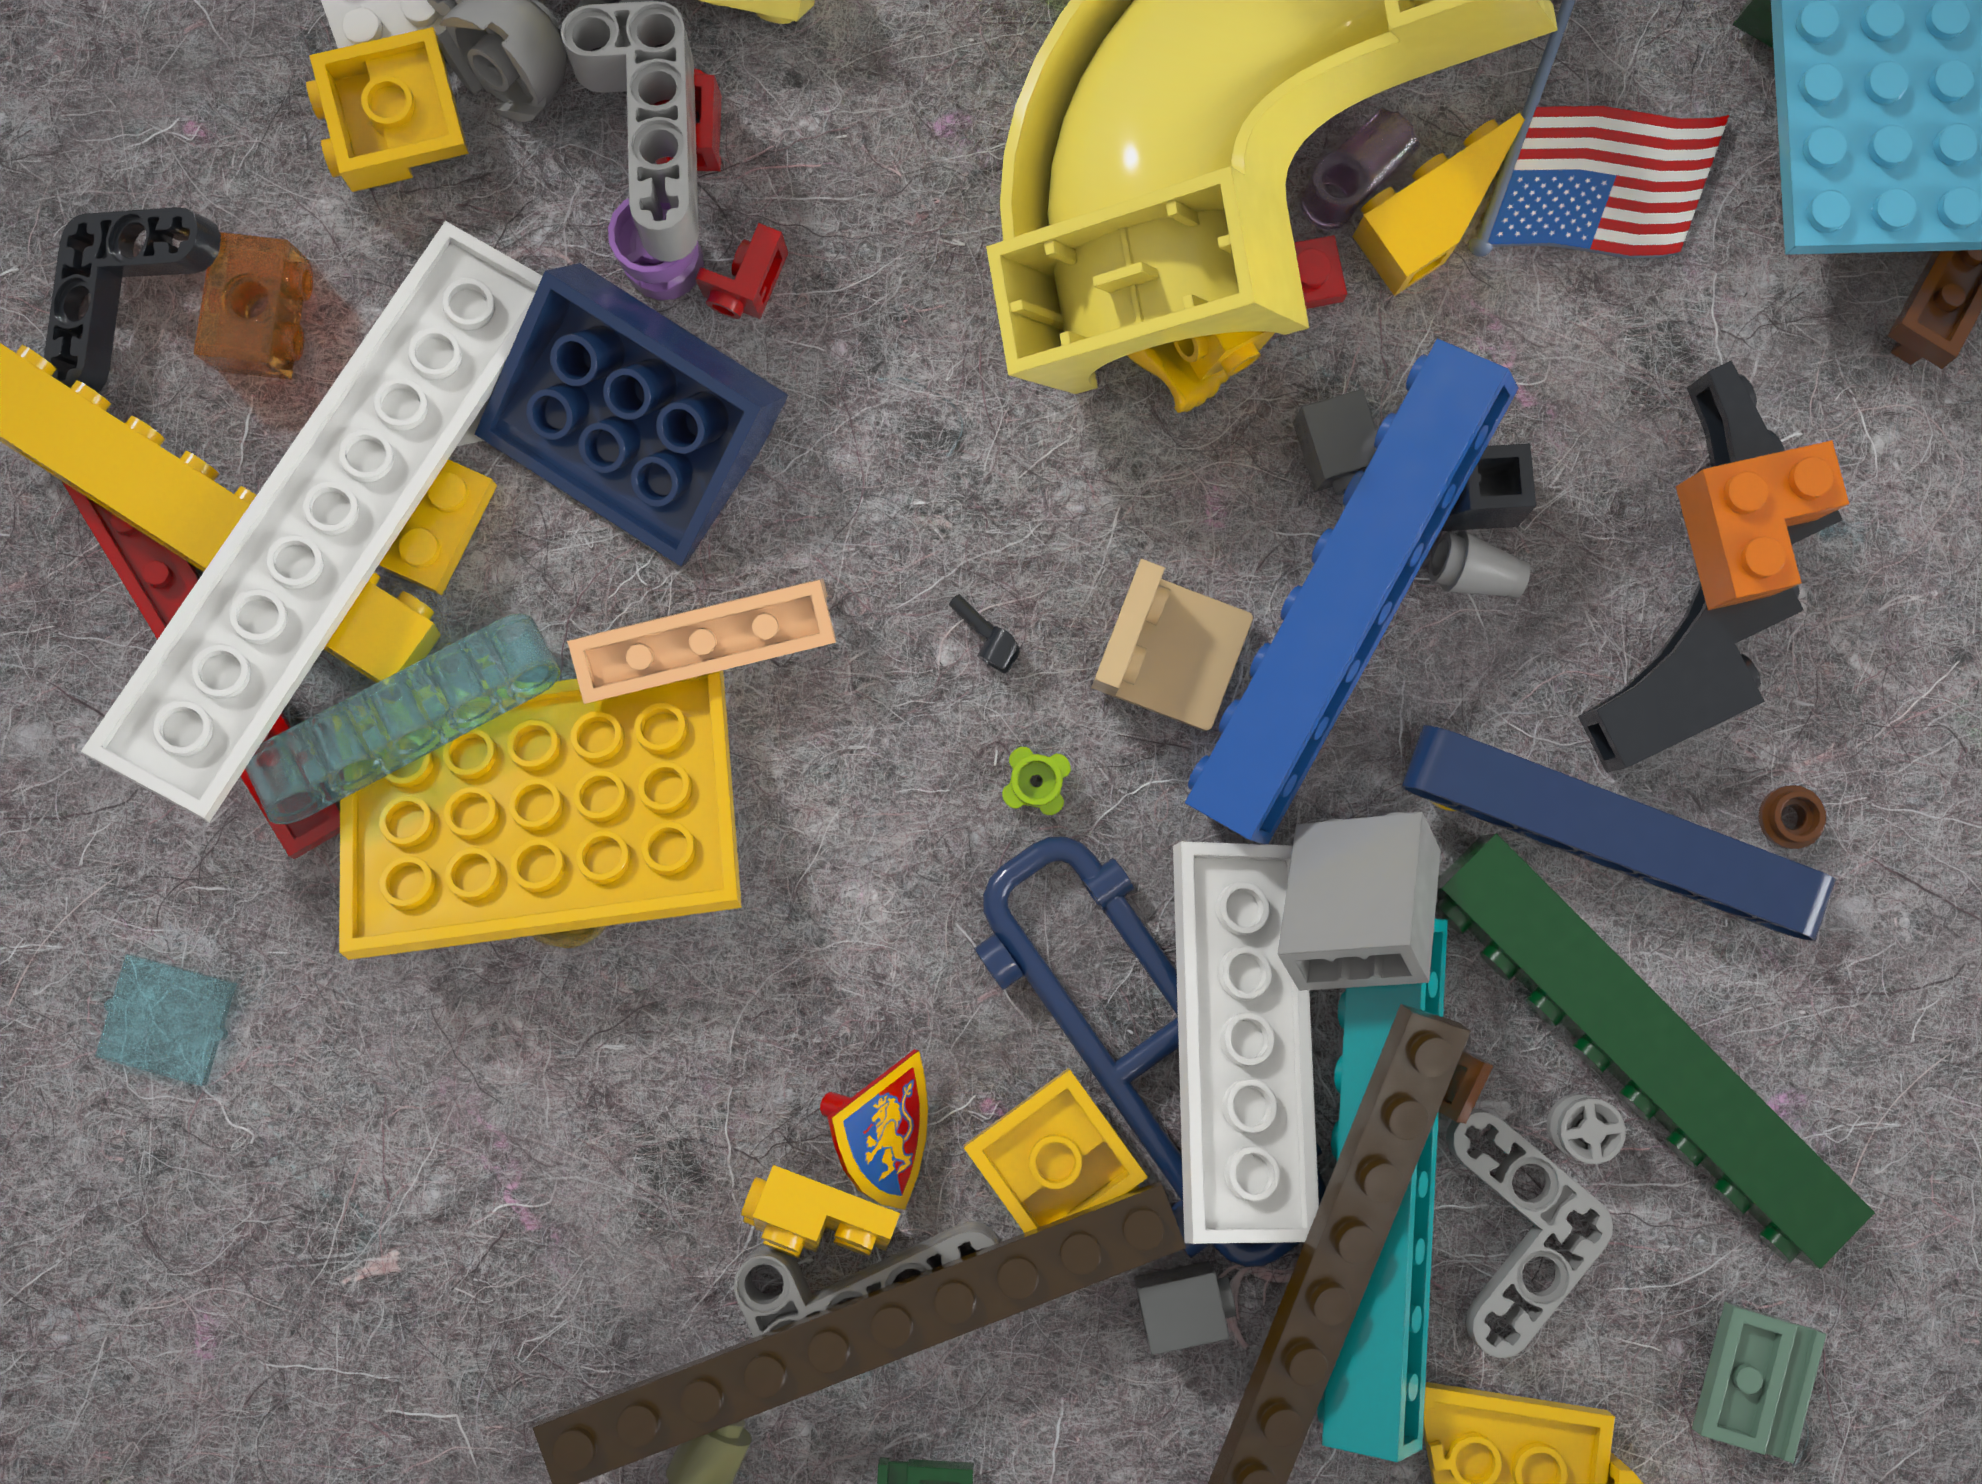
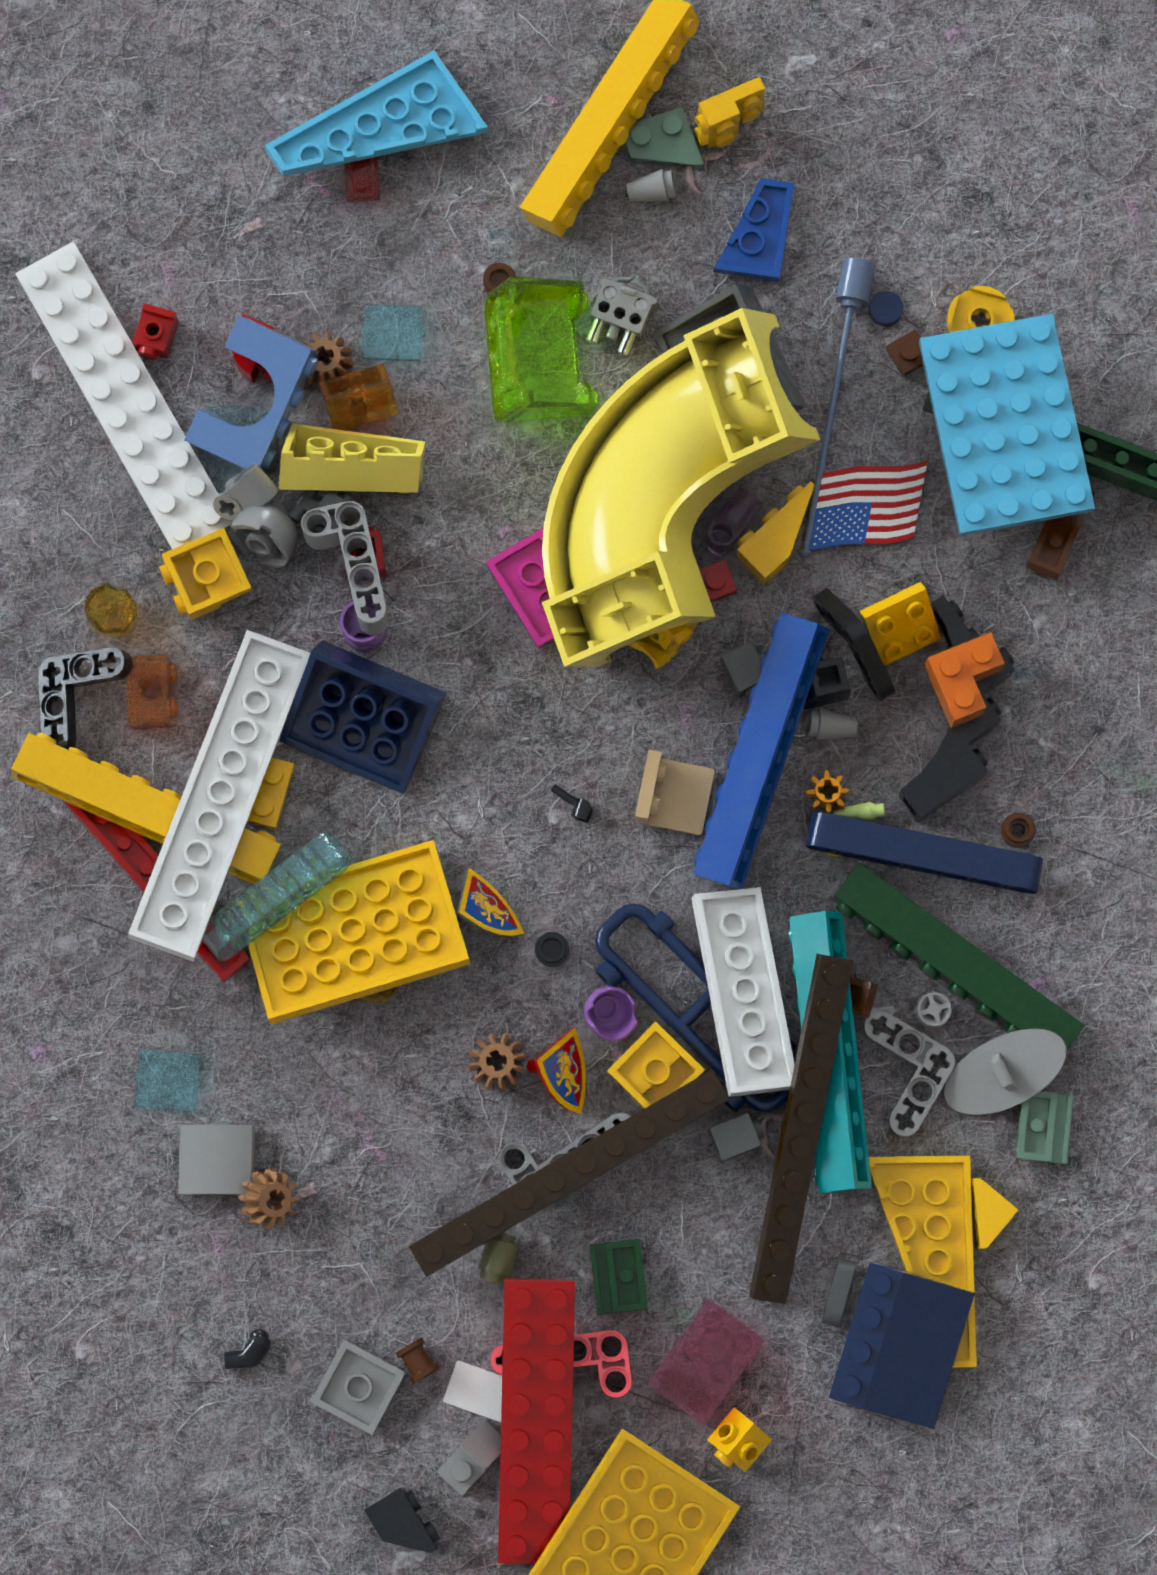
camera: 10 degrees left, 5 degrees down
light nougat fence [567,578,836,704] -> none
red bracket [695,223,789,320] -> none
yellow plate [741,1165,900,1258] -> none
lime plate [1002,747,1071,816] -> none
light grey brick [1278,812,1441,991] -> none
none -> clear yellow hair [85,583,138,637]
none -> light grey slope [178,1124,255,1196]
none -> medium nougat gear [238,1169,300,1229]
none -> shield [456,867,525,938]
none -> medium nougat gear [468,1033,526,1092]
none -> dark pink wing [486,528,555,649]
none -> black plate [535,932,569,967]
none -> medium lavender hair [584,986,638,1042]
none -> light orange gear [806,770,849,813]
none -> black beam [812,588,895,701]
none -> yellowish green piece [833,802,885,821]
none -> yellow plate [859,582,941,666]
none -> light grey shield [944,1029,1067,1115]

